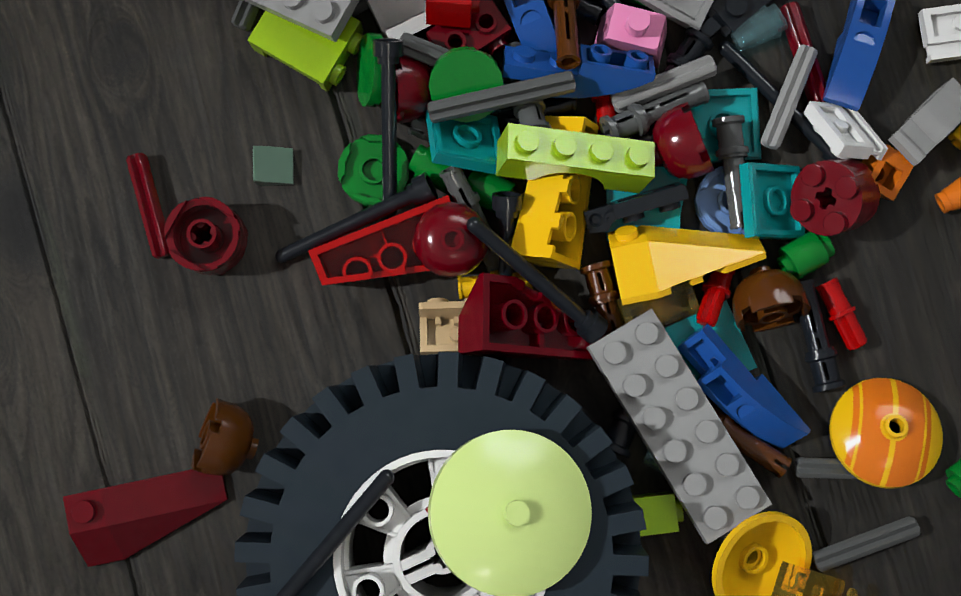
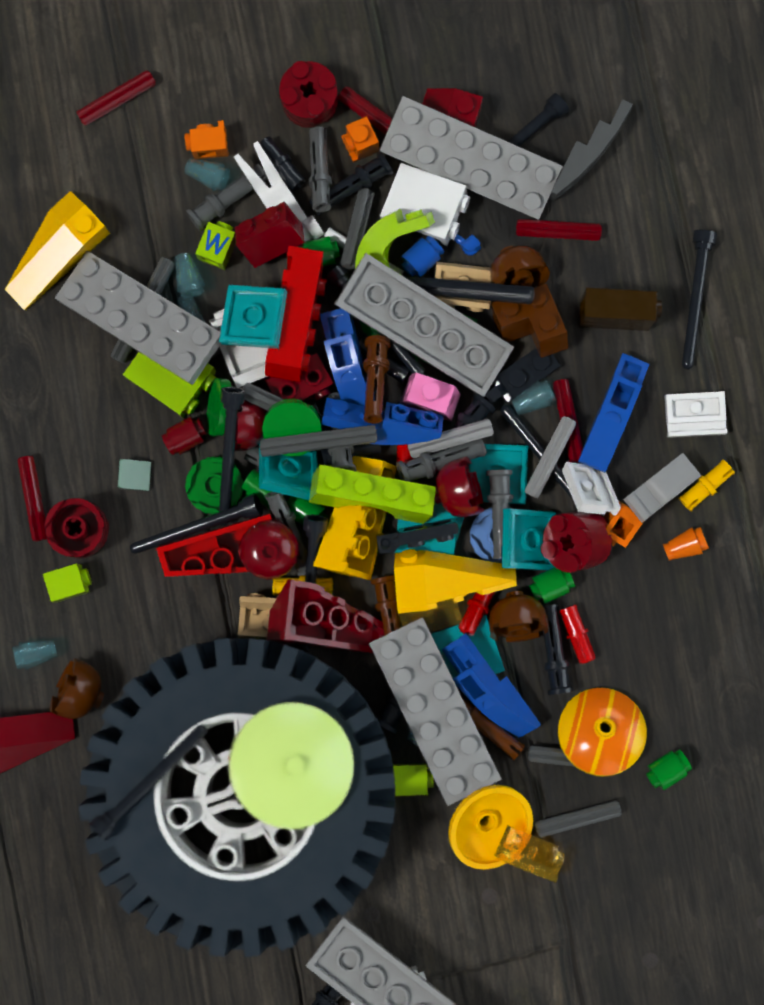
camera: 10 degrees right, 0 degrees up
black piece [466,217,609,344] -> none
none -> clear light blue cone [12,640,58,671]
none -> lime brick [43,563,92,603]
none -> dark red brick [161,416,207,456]

